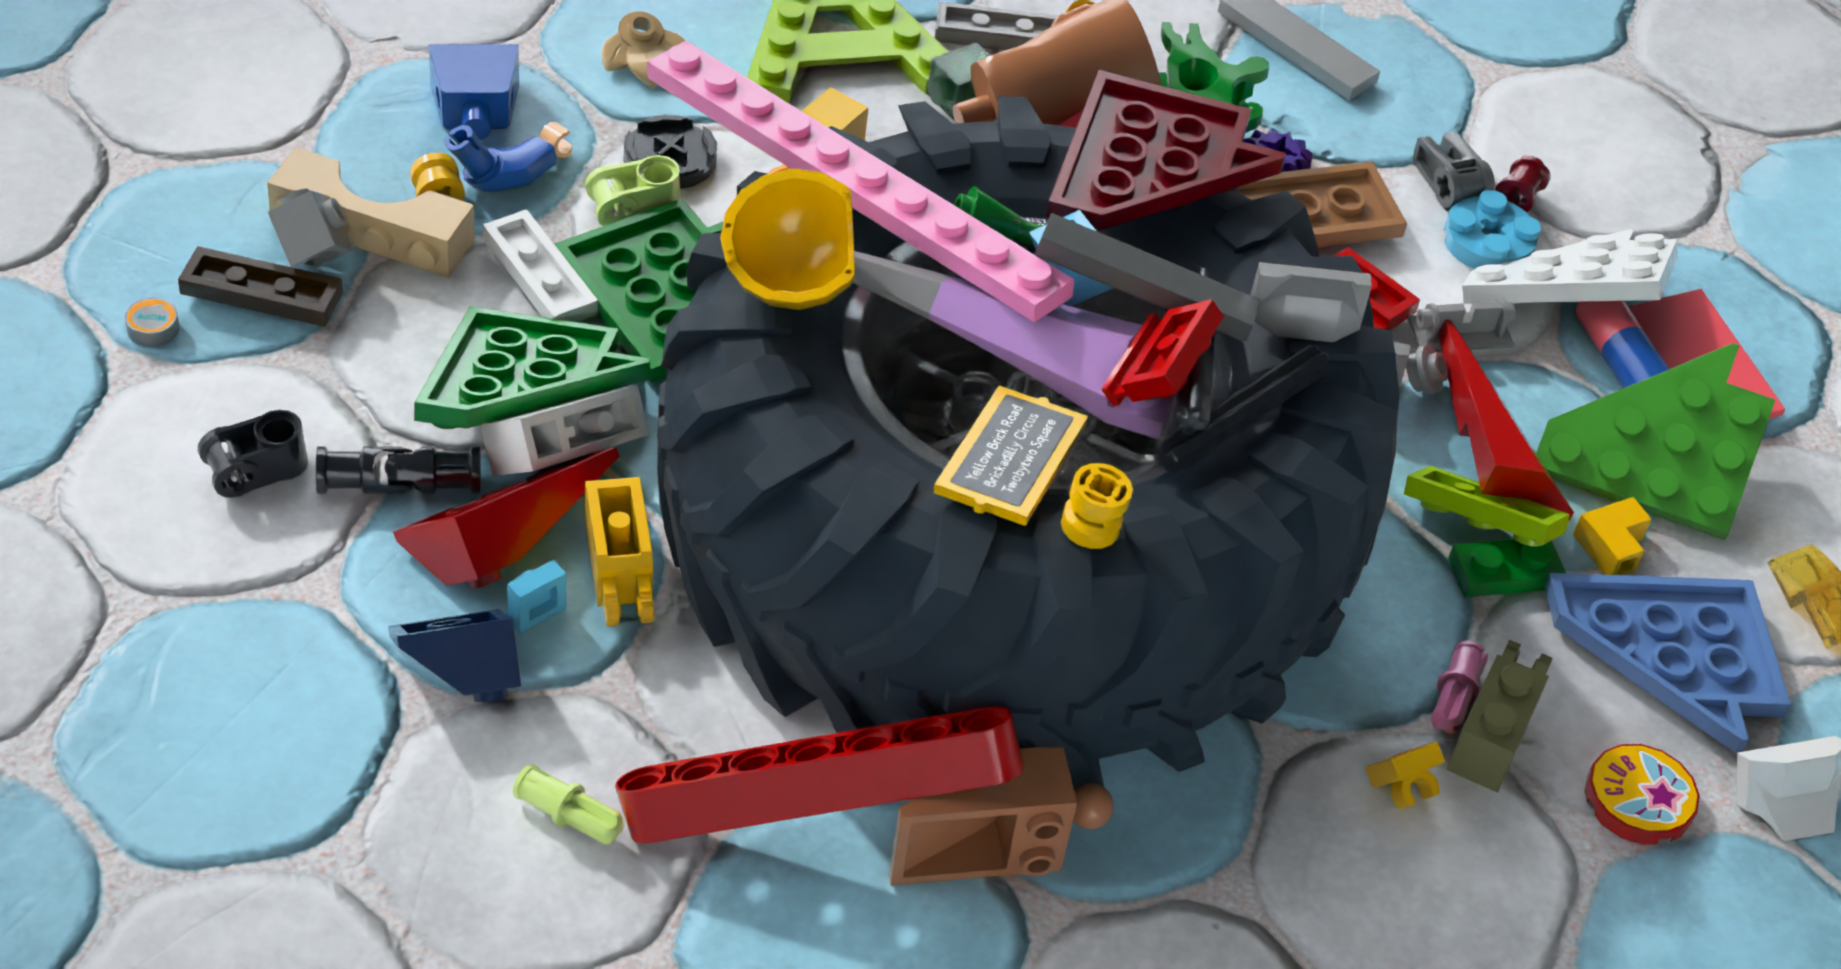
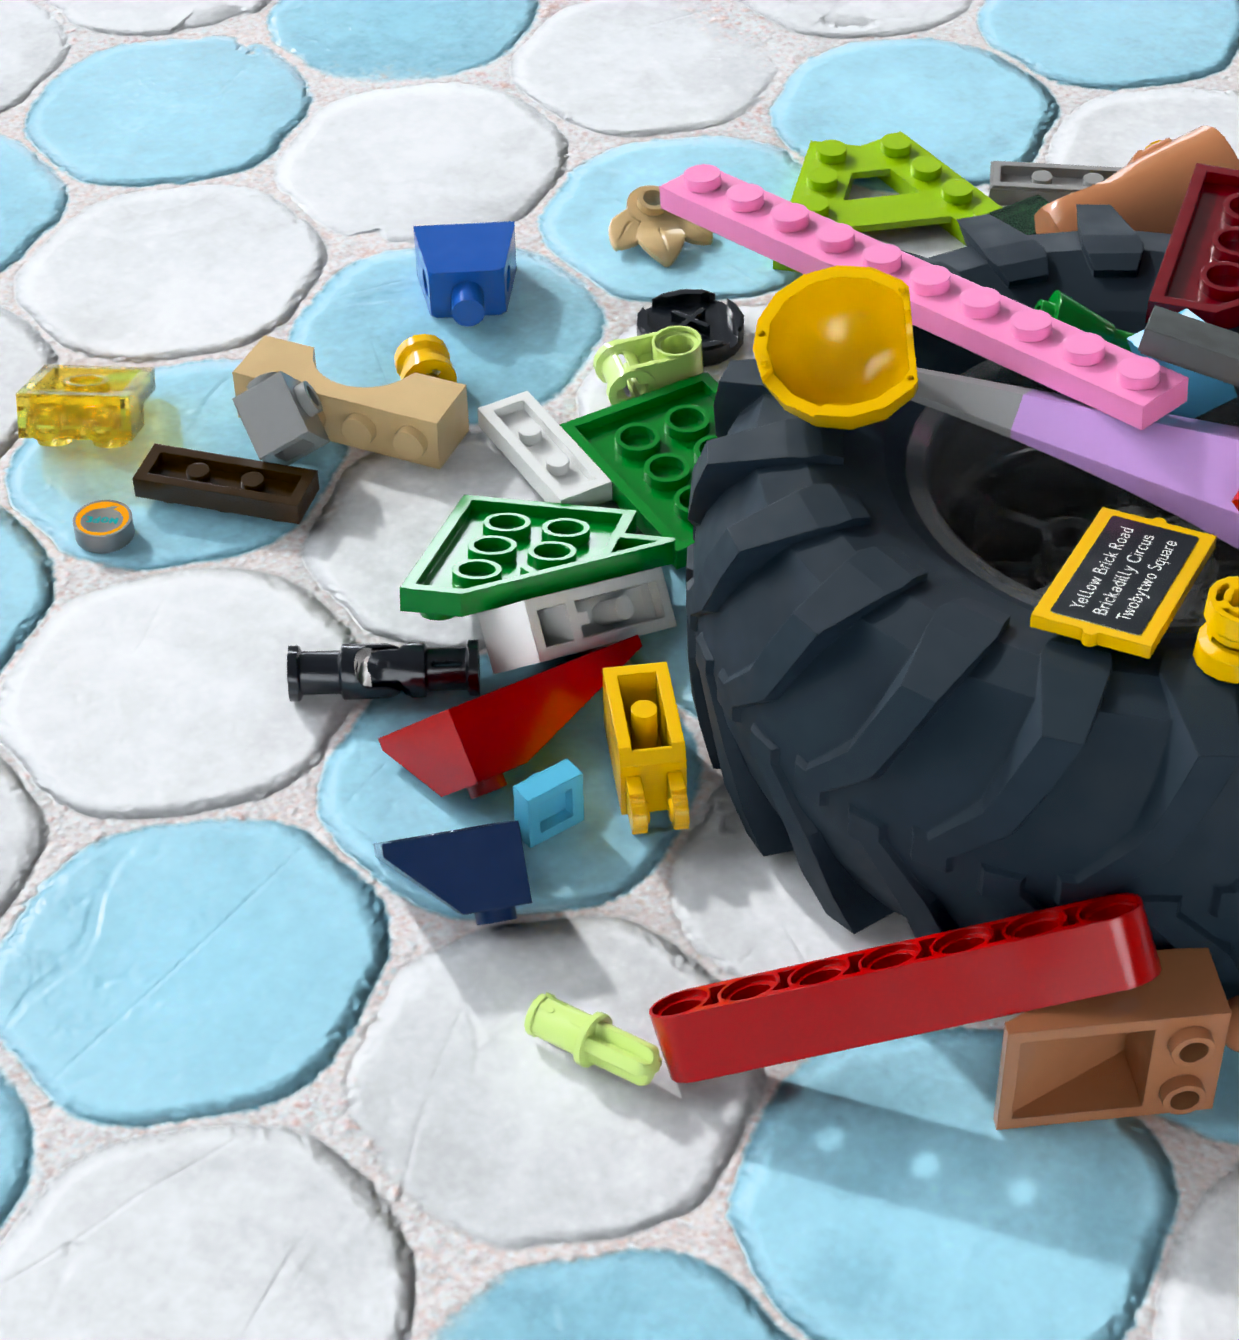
camera: 10 degrees right, 5 degrees down
black piece [197,409,308,498] -> none
blue arm [445,122,572,192] -> none
none -> clear yellow plate [16,365,156,448]

